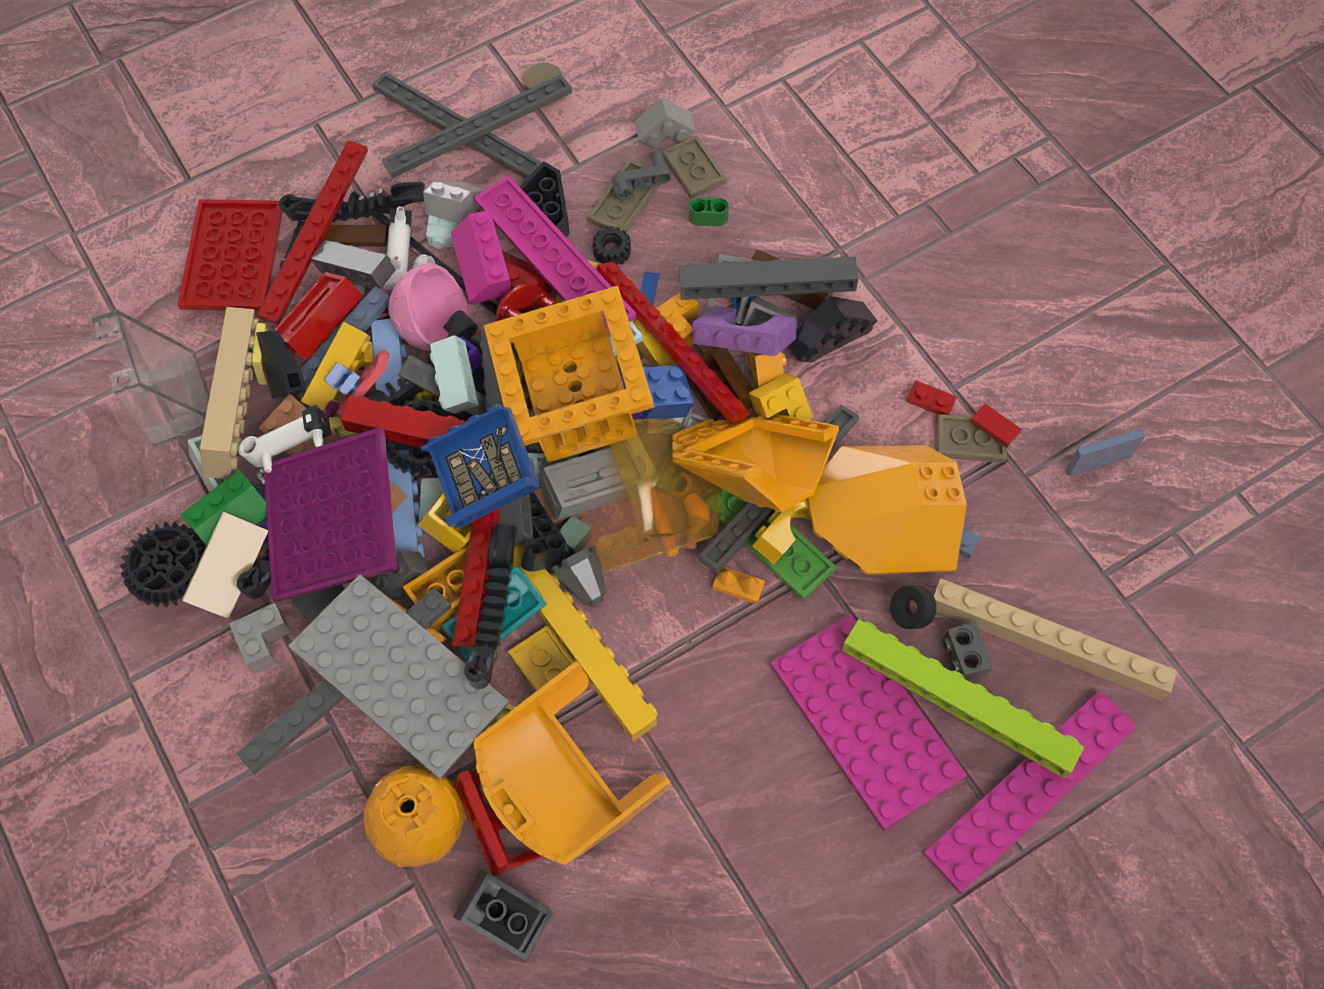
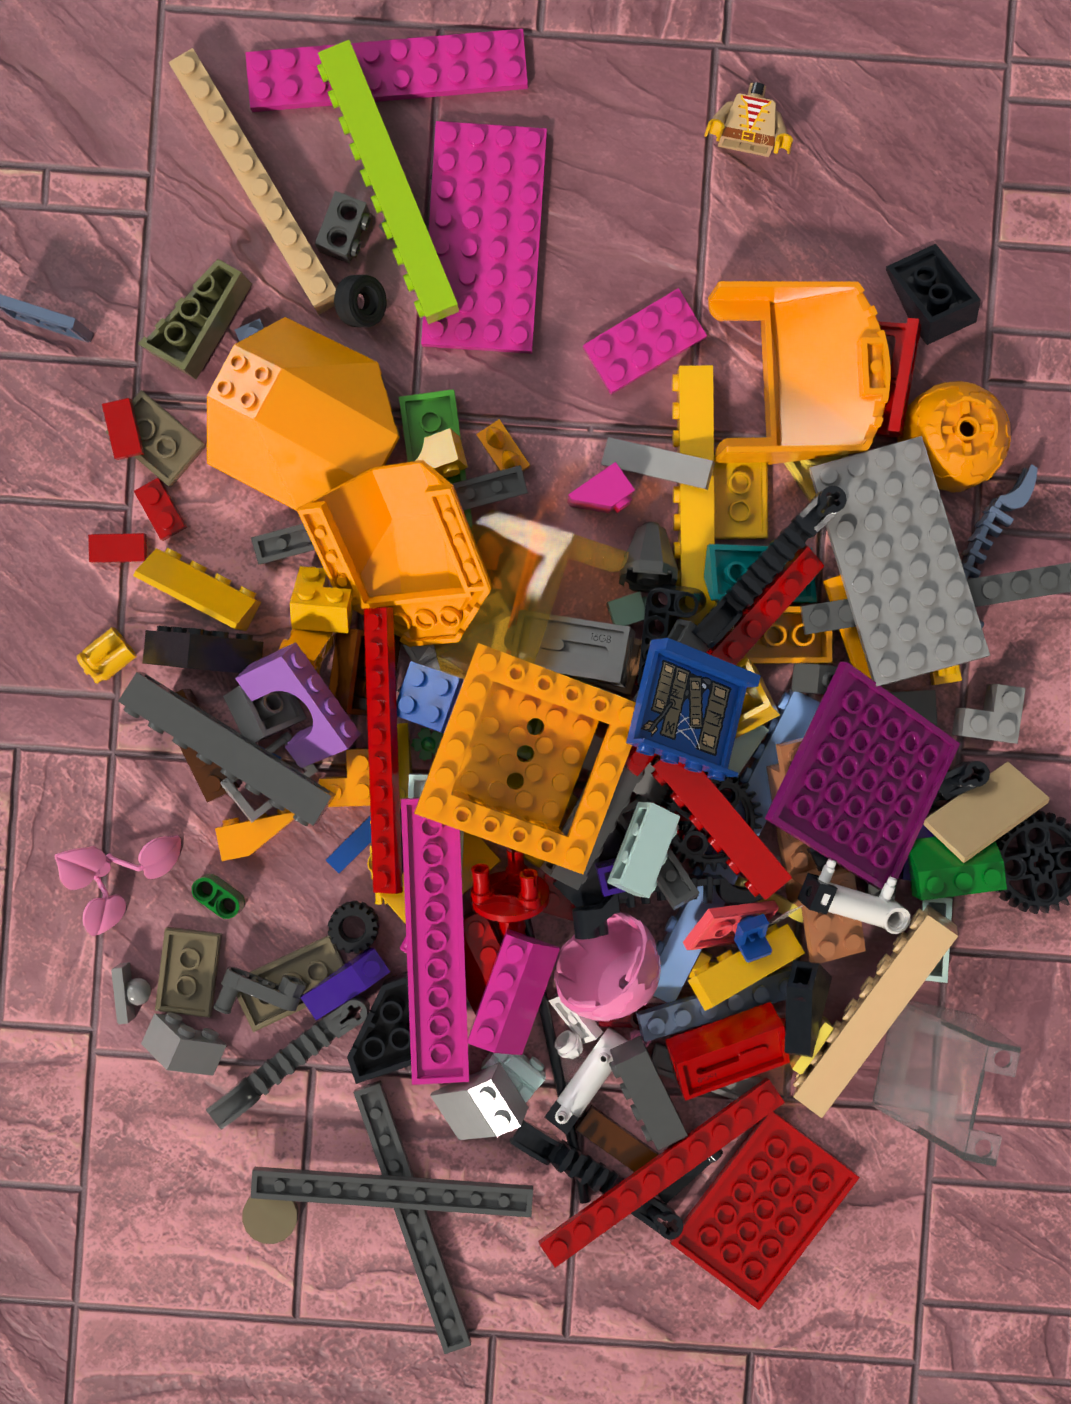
camera: 145 degrees left, 25 degrees up
none -> bright pink plant [55,835,181,936]
none -> yellow piece [76,627,137,684]
none -> red tile [88,533,147,563]
none -> light grey tile [111,962,151,1024]
none -> yellow slope [133,547,261,631]
none -> olive wedge [138,259,252,380]
none -> dark grey piece [206,995,370,1130]
none -> light orange slope [215,808,295,861]
none -> dark purple slope [300,947,390,1020]
none -> dark pink slope [567,462,635,514]
none -> dark pink plate [583,288,707,395]
none -> light grey tile [601,437,715,490]
none -> torso [704,82,793,157]
none -> sand blue piece [961,464,1038,628]

